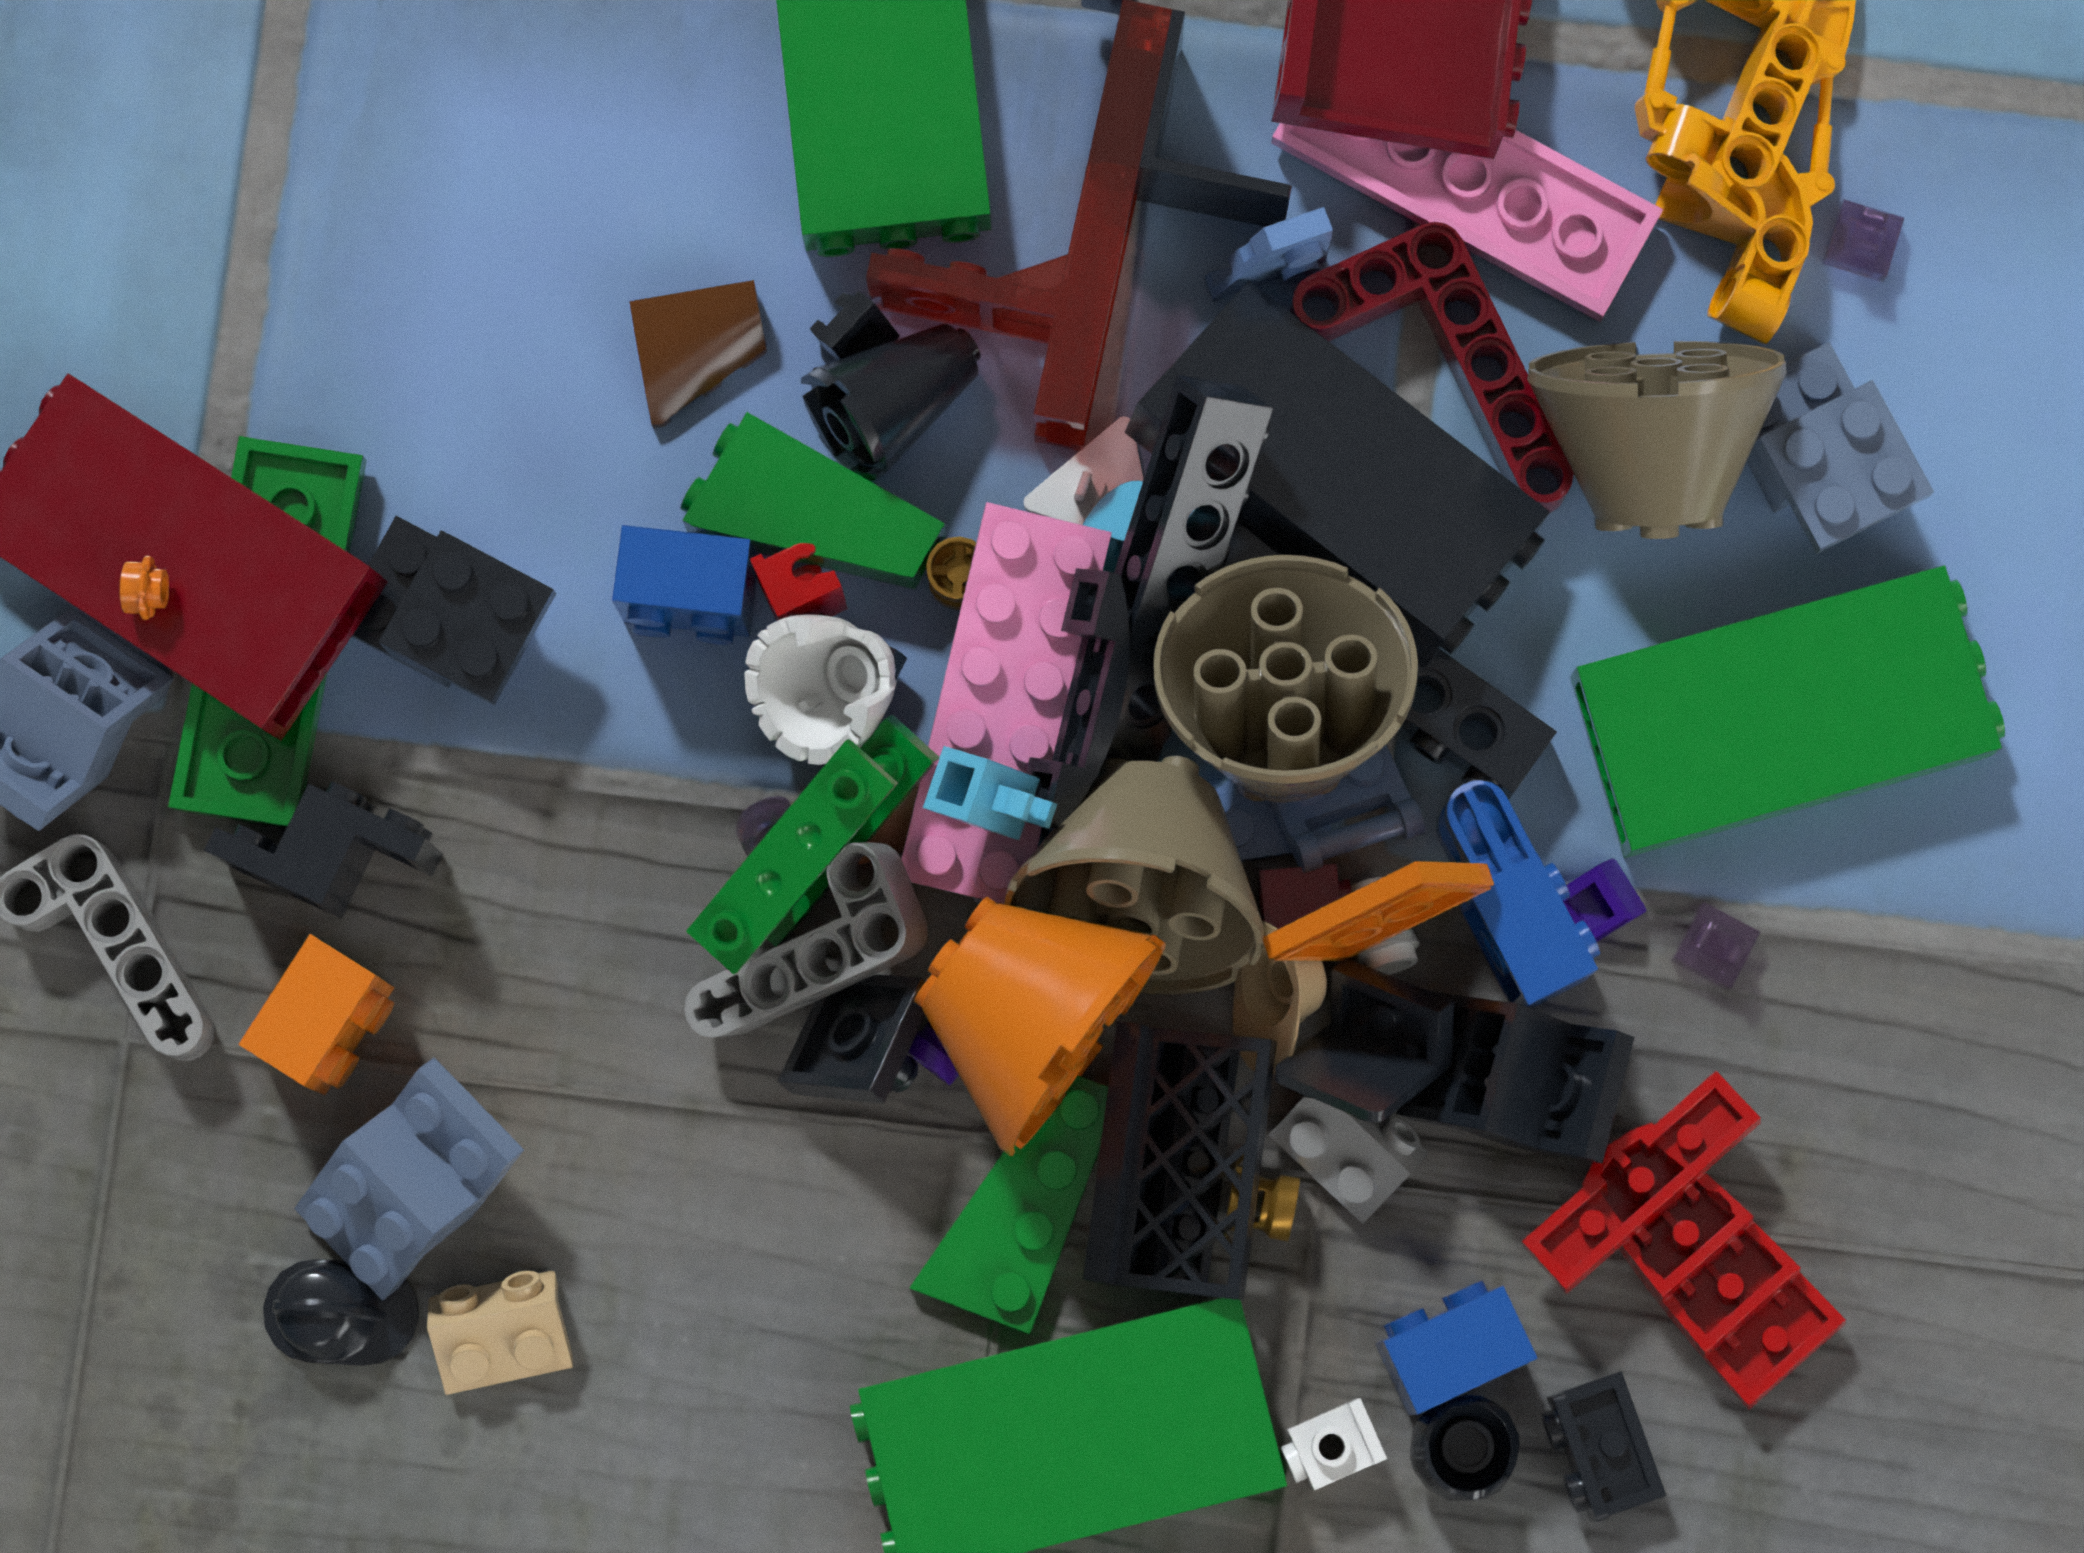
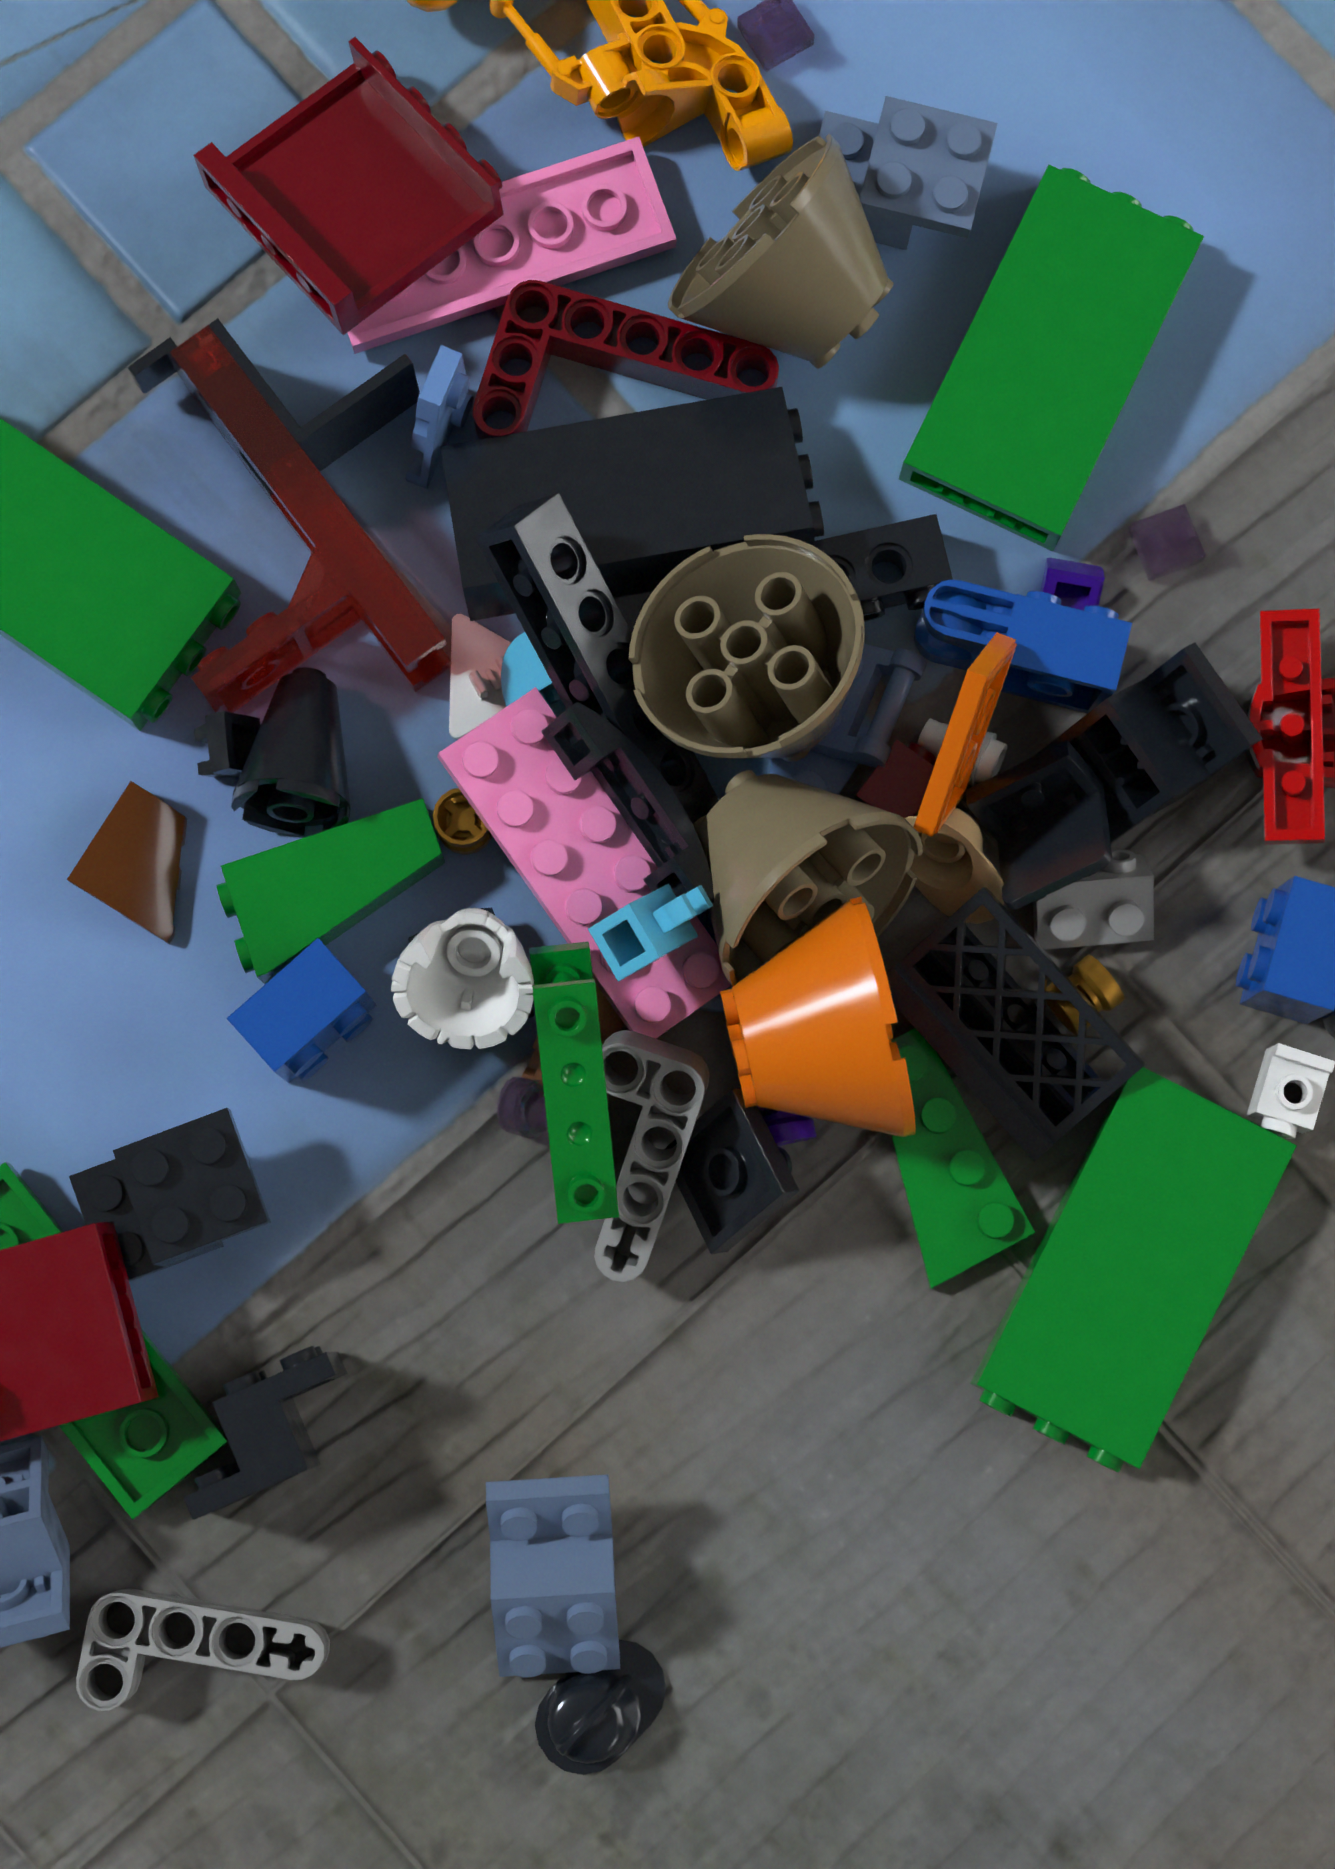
camera: 55 degrees left, 0 degrees up
orange brick [238,934,395,1095] -> none
tan bracket [427,1271,573,1395] -> none
red hinge [750,543,848,621] -> none

